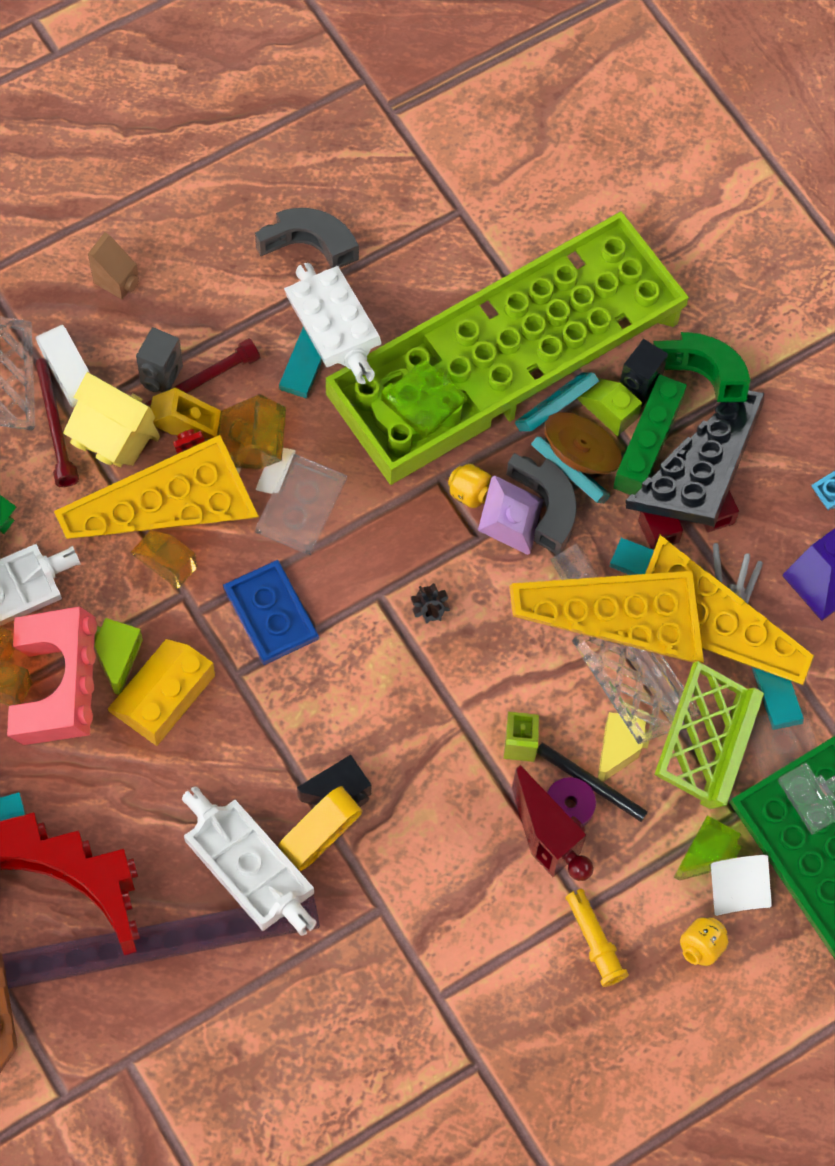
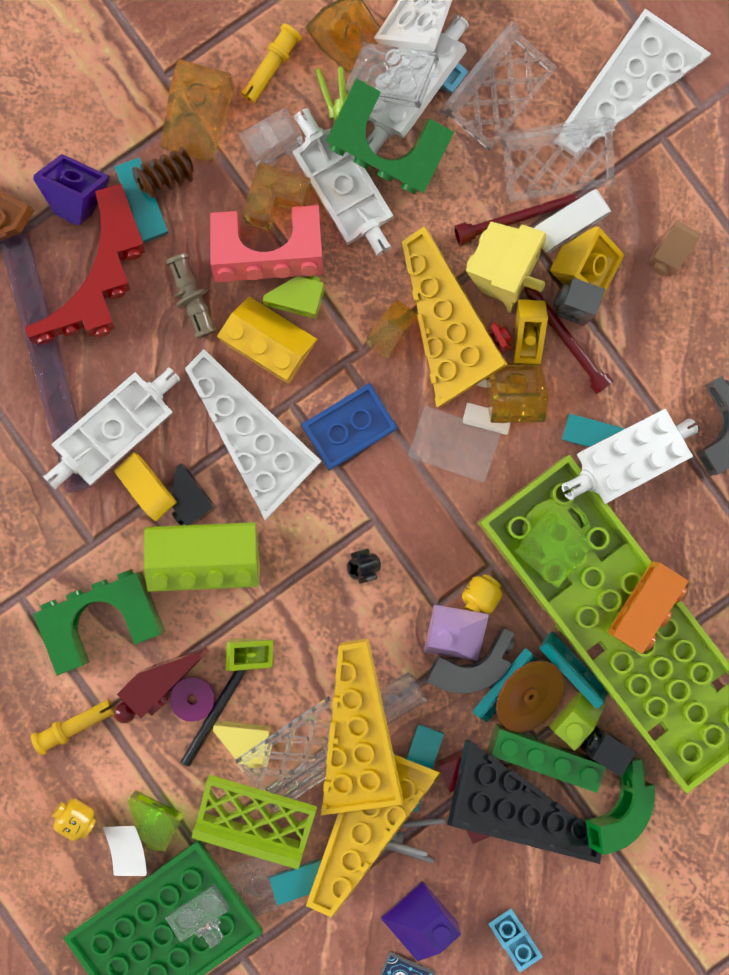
camera: 85 degrees right, 20 degrees up
none -> green arch [33,569,165,676]
none -> lime slope [144,522,260,592]
none -> dark tan piece [165,253,218,339]
none -> white wing [185,349,322,520]
none -> yellow slope [550,226,624,301]
none -> orange brick [607,561,689,654]

